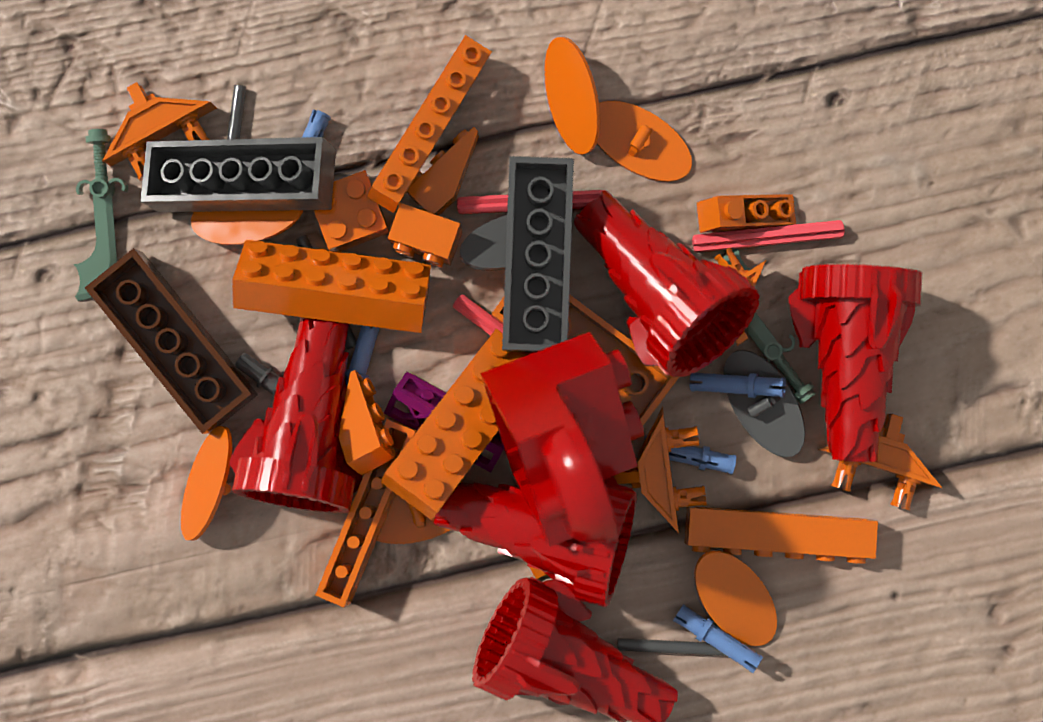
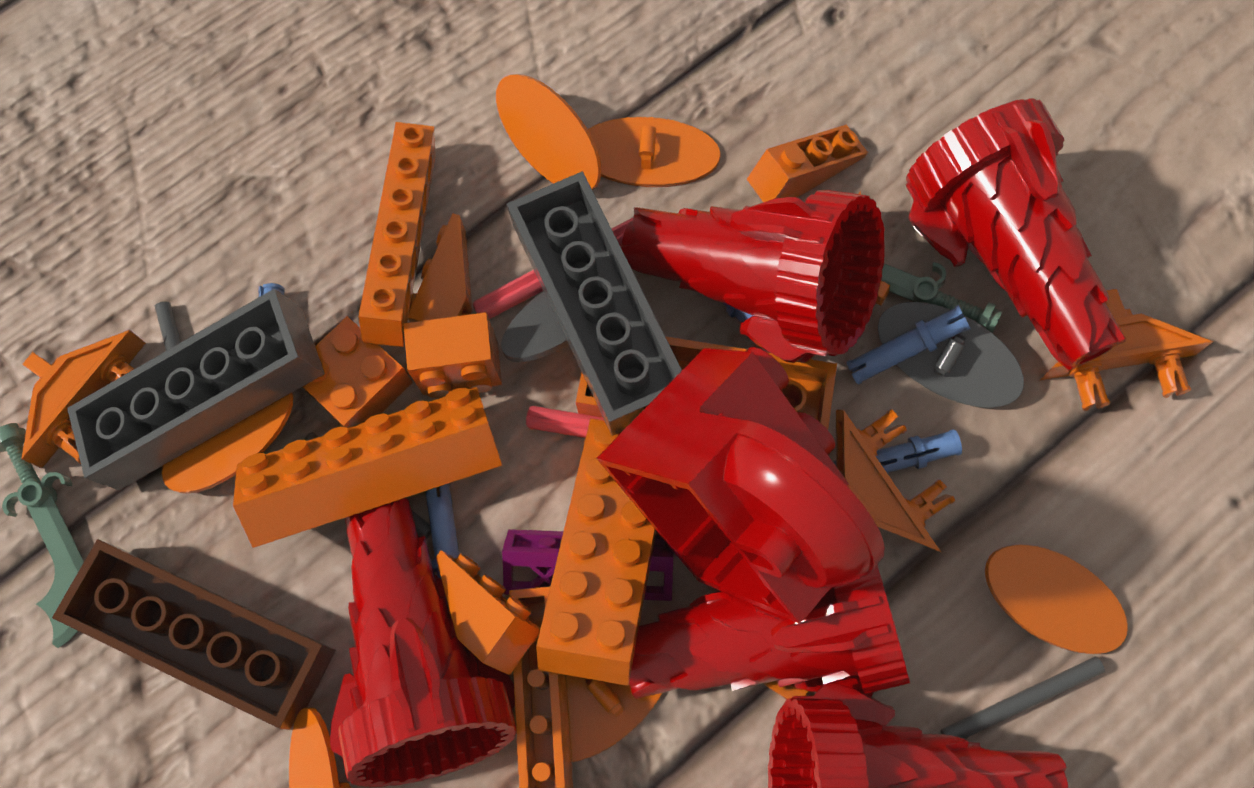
camera: 20 degrees left, 15 degrees down
dark grey axle [235,353,280,396] -> none
medium blue pin [673,604,763,673] -> none
orange brick [684,506,878,564] -> none
coral axle [692,220,845,253] -> none

